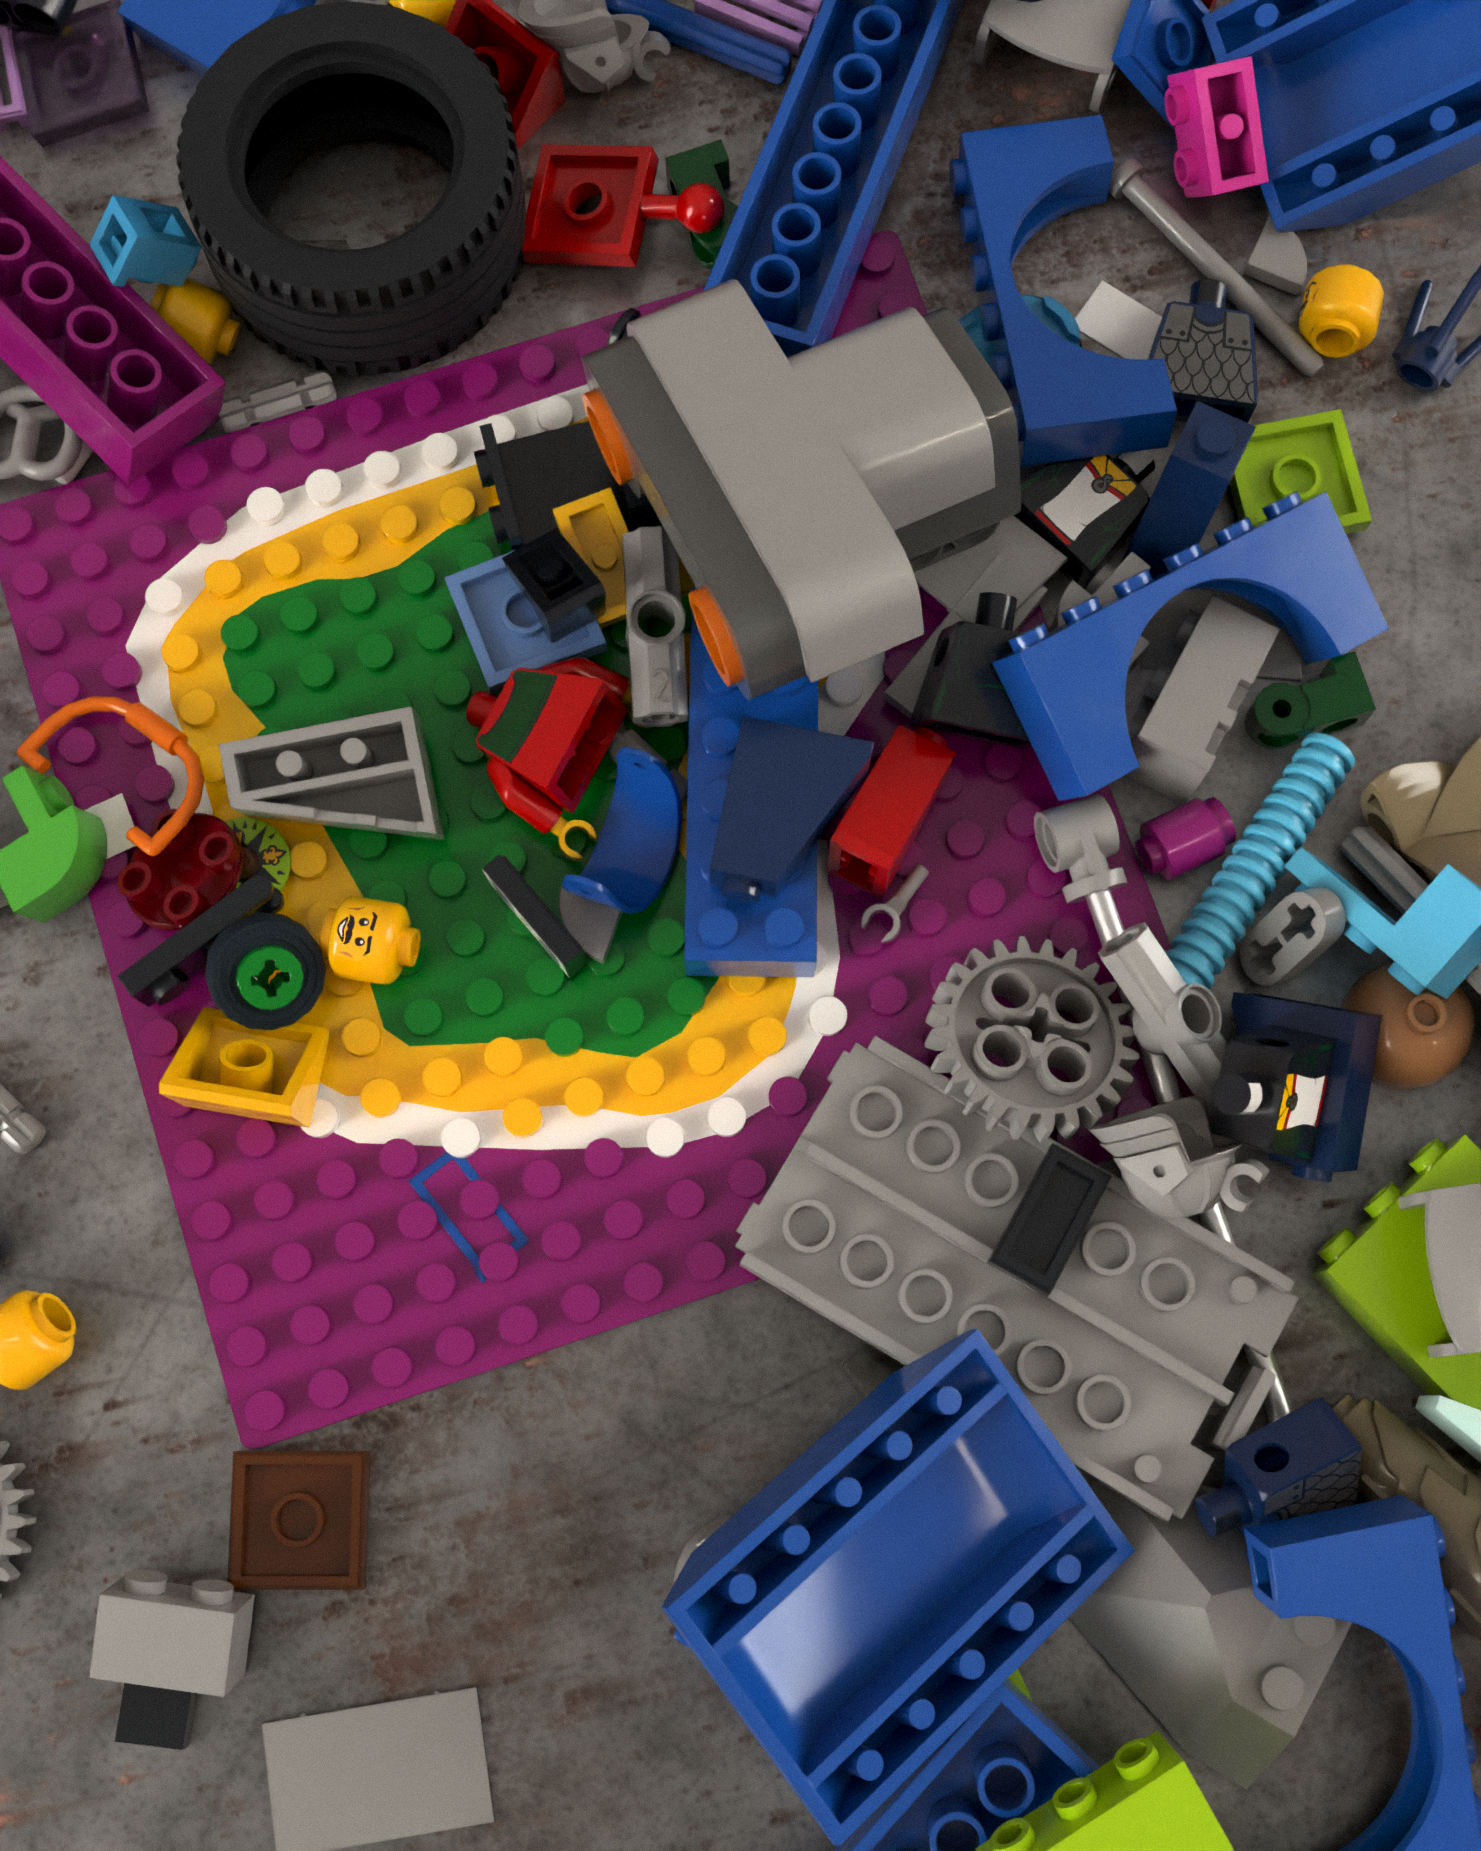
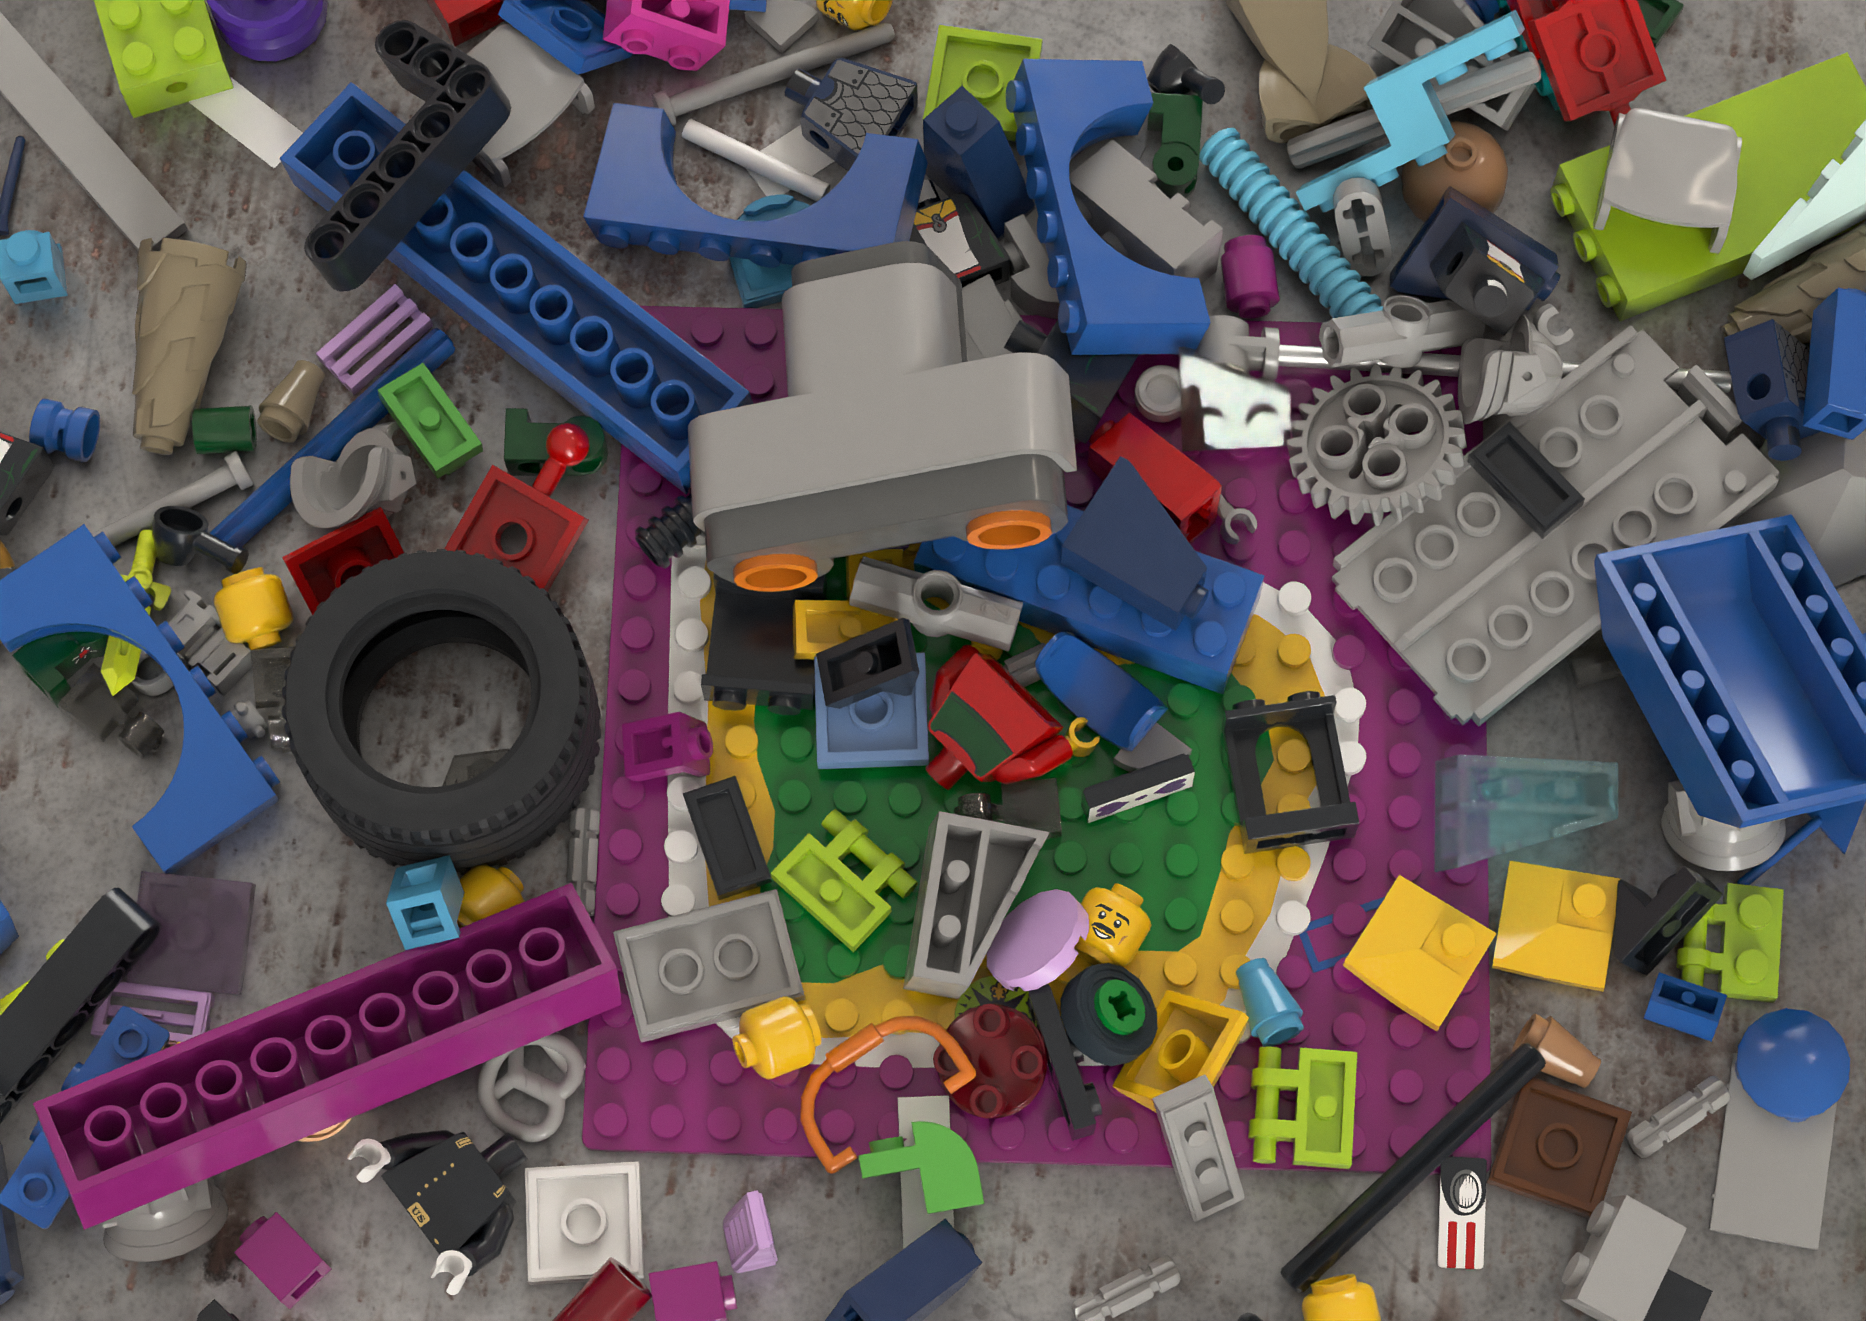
camera: 70 degrees left, 5 degrees down
none -> bright green hinge [378,363,483,479]
none -> light grey tile [613,889,805,1043]
none -> magenta bracket [622,711,713,782]
none -> white bar [682,119,831,202]
none -> black tile [683,776,772,900]
none -> yellow head [732,996,822,1080]
none -> lime plate [771,809,918,952]
none -> clear smoke plate [953,778,1062,839]
none -> lavender tile [987,889,1089,992]
none -> white tile [1135,365,1189,422]
none -> black bar [1147,44,1225,104]
none -> light grey tile [1152,1074,1245,1222]
none -> clear smoke wing [1179,347,1291,452]
none -> black panel [1222,691,1359,854]
none -> dark azure cone [1236,958,1304,1047]
none -> lime plate [1248,1046,1357,1169]
none -> black axle [1281,1043,1546,1293]
none -> yellow plate [1343,875,1497,1031]
none -> clear light blue wedge [1434,755,1618,872]
none -> sticker [1438,1157,1487,1269]
none -> yellow plate [1492,861,1620,992]
none -> medium nougat cone [1512,1013,1601,1088]
none -> black slope [1614,866,1723,976]
none -> light grey axle [1626,1076,1731,1158]
none -> blue piece [1643,972,1727,1042]
none -> lime plate [1676,883,1784,1003]
none -> blue dish [1735,1008,1850,1123]

